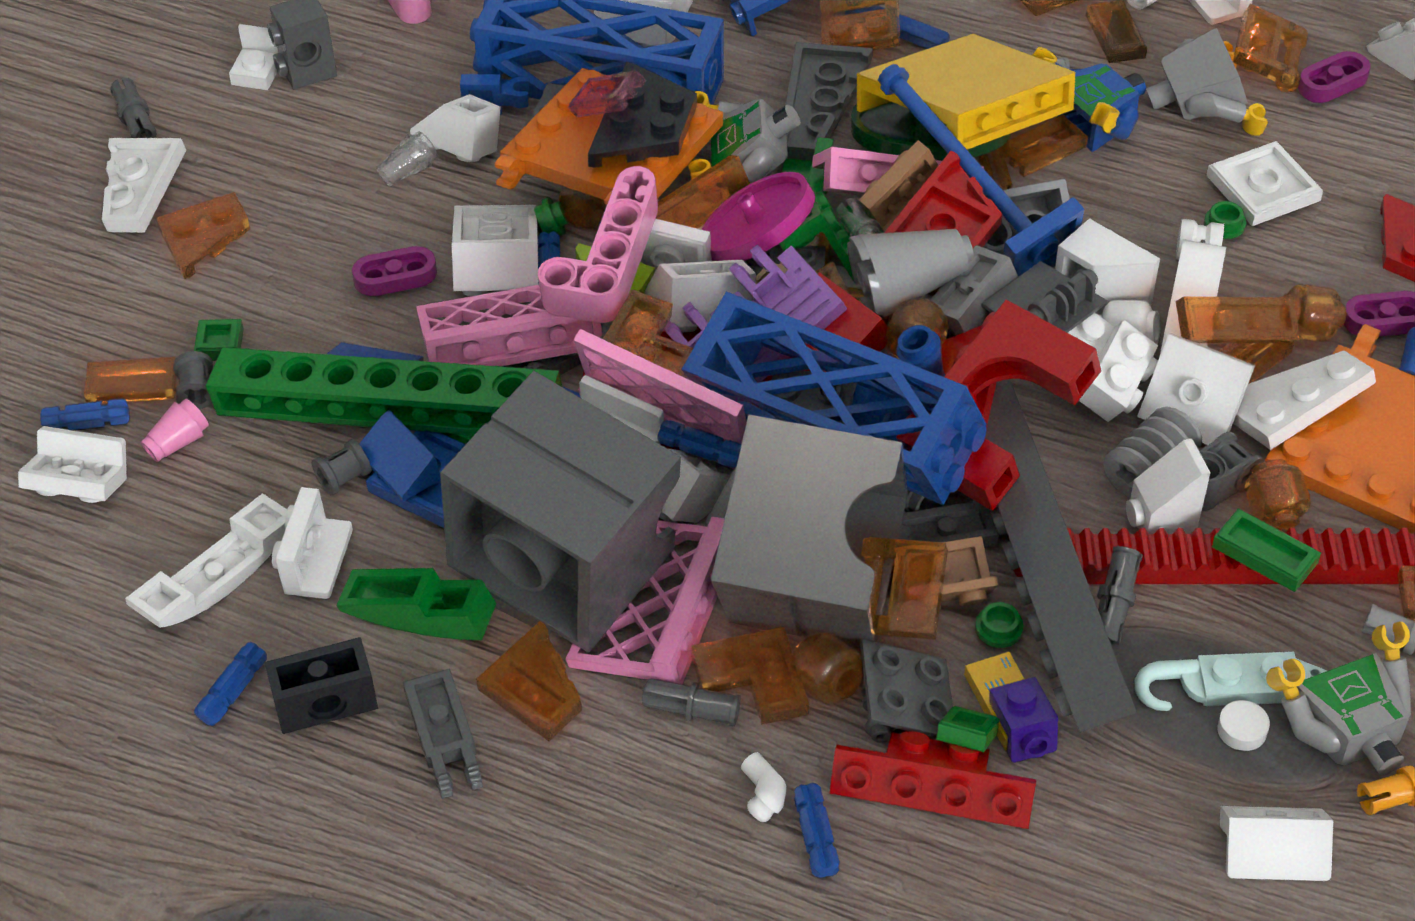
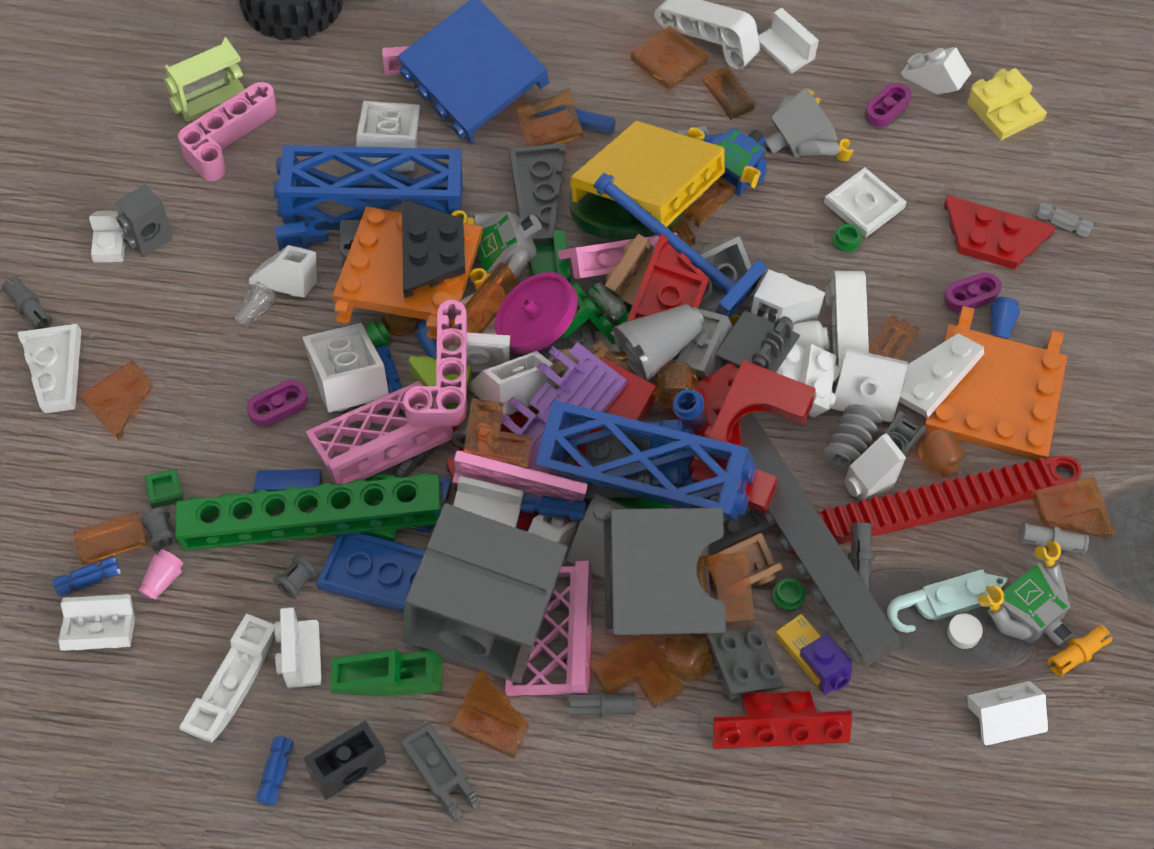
camera: 20 degrees left, 10 degrees up
blue slope [359,410,441,502] -> none
clear pink tile [568,70,646,117] -> none
white arm [741,752,787,822] -> none
blue axle [794,783,840,878] -> none
green tile [936,706,1000,752] -> none
white wheel [1175,219,1224,260] -> none
clear orange tile [1175,296,1300,343] -> none
green tile [1212,508,1321,592] -> none
clear orange plate [1233,4,1308,92] -> none
clear orange head [1277,284,1346,342] -> none

